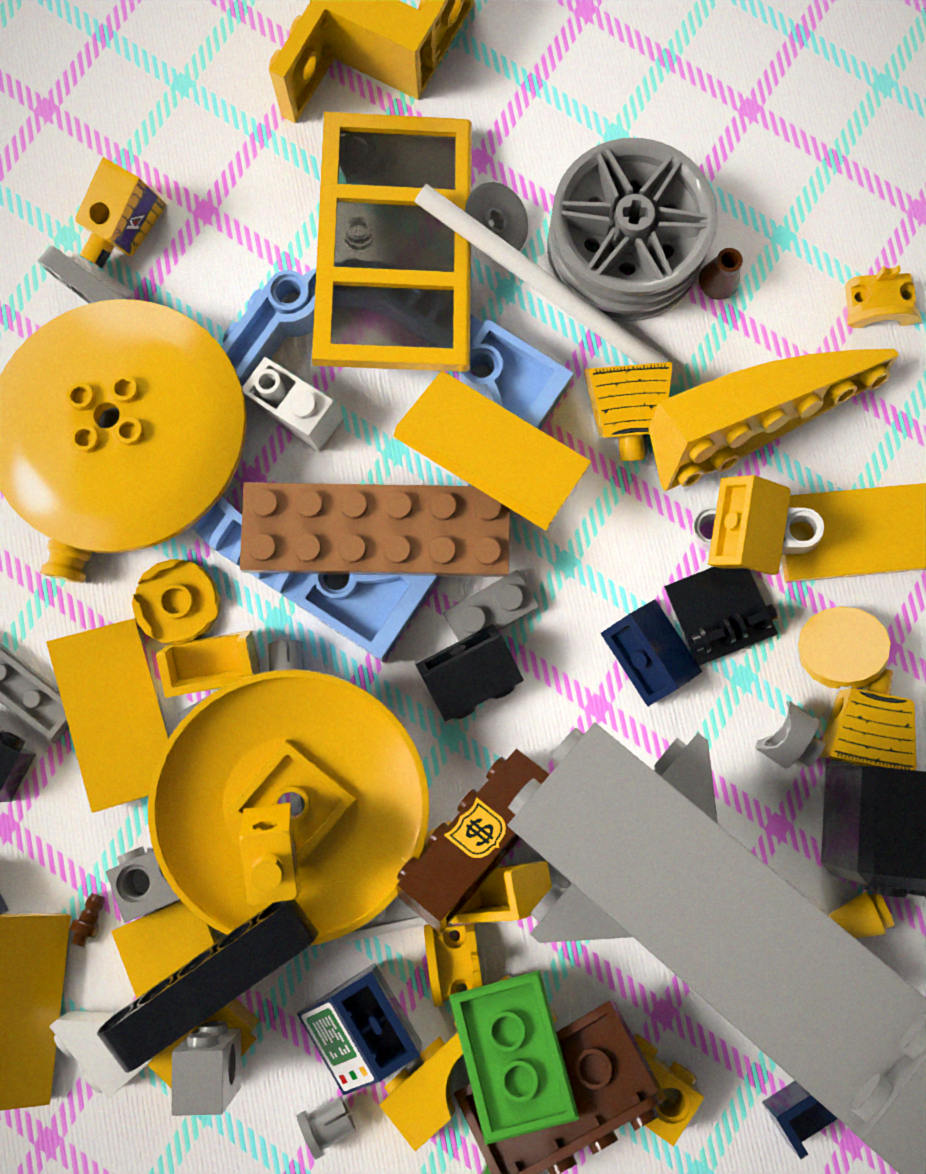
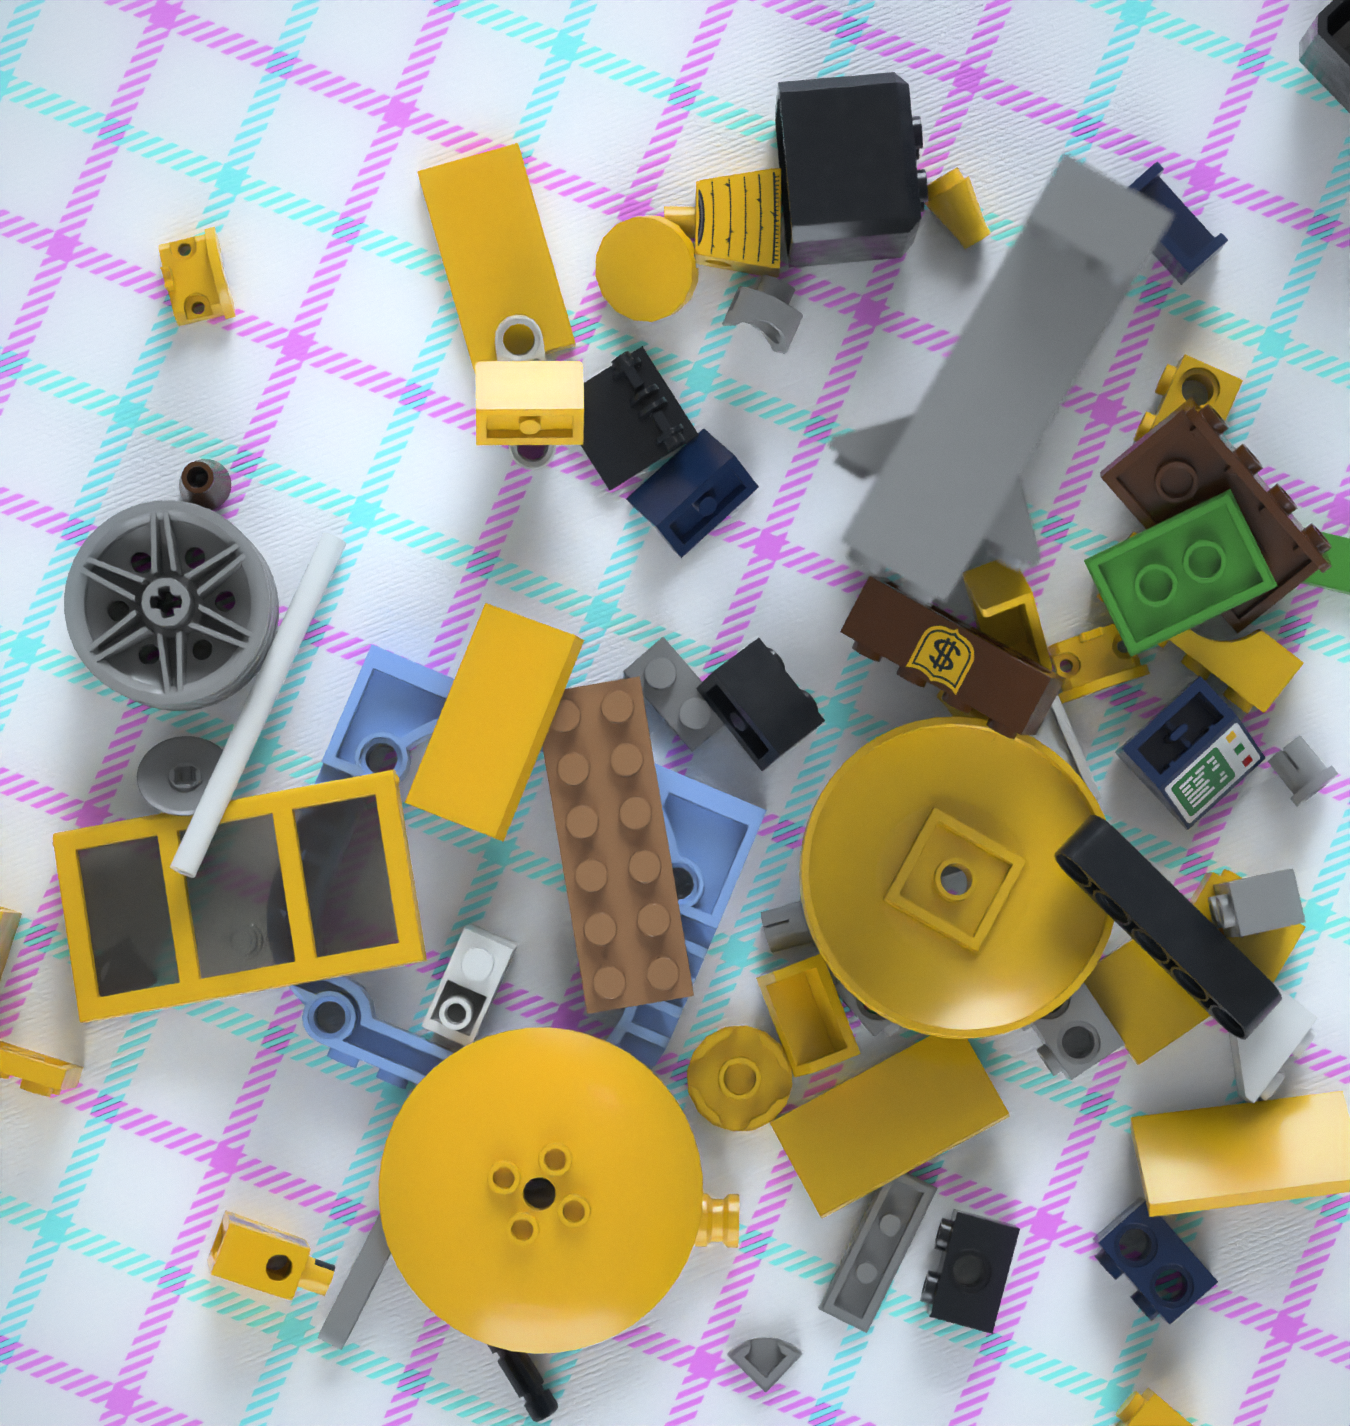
camera: 100 degrees left, 5 degrees up
reddish brown piece [69,893,105,947] -> none
yellow torso [239,802,301,906] -> none
yellow torso [584,362,672,461] -> none
yellow wedge [648,349,899,492] -> none

